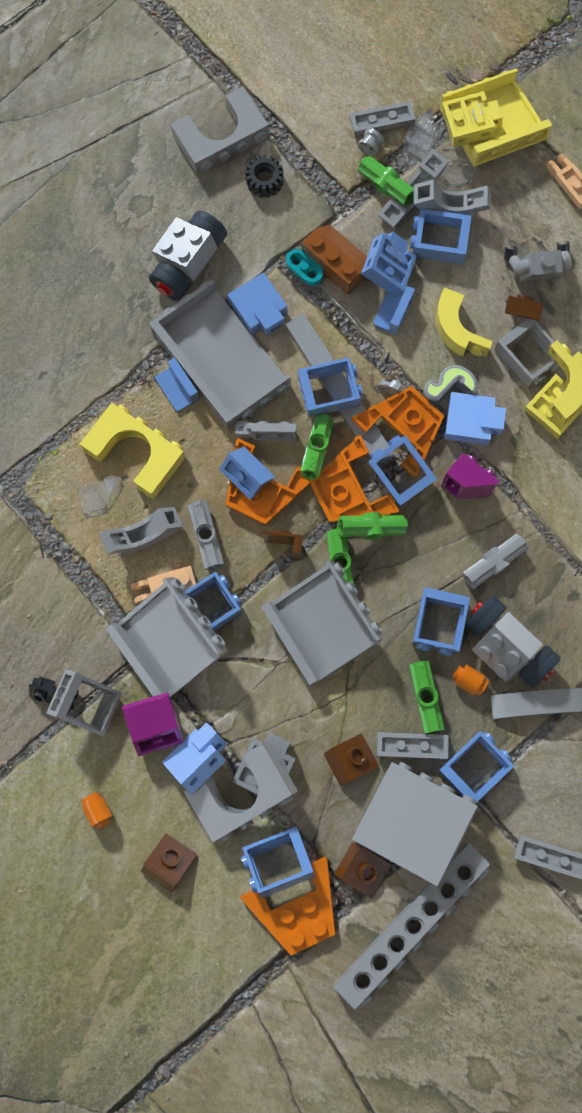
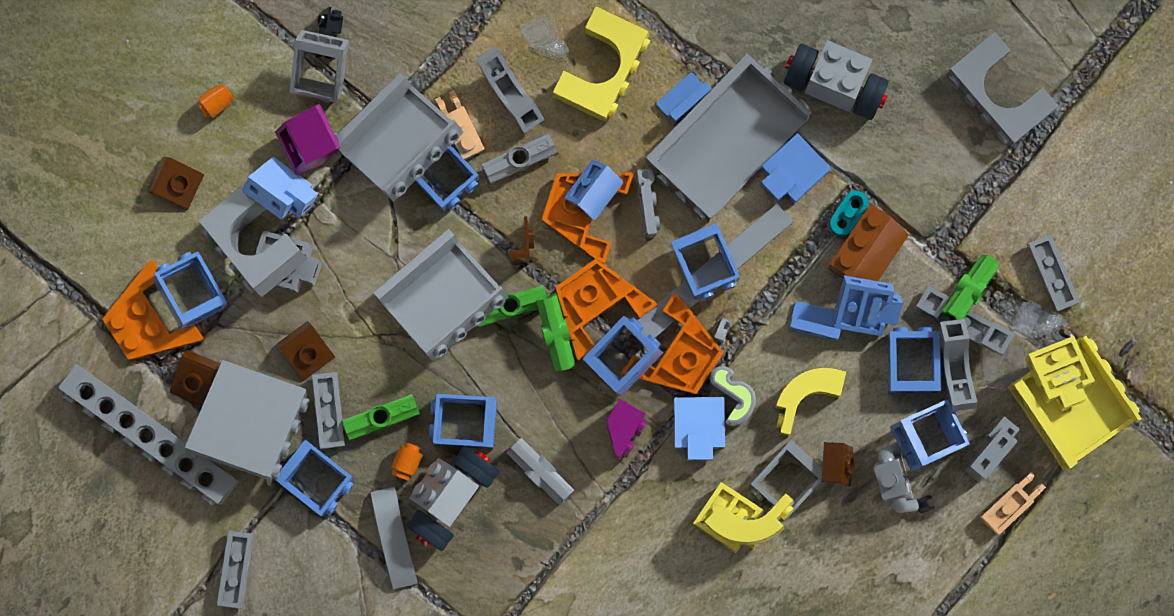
camera: 80 degrees right, 5 degrees up
black tyre [245,155,284,198] -> none
bright green piece [300,414,334,481] -> none
light grey wheel [358,129,384,156] -> none
none -> medium blue window [890,399,970,472]
none -> light grey piece [963,417,1020,483]

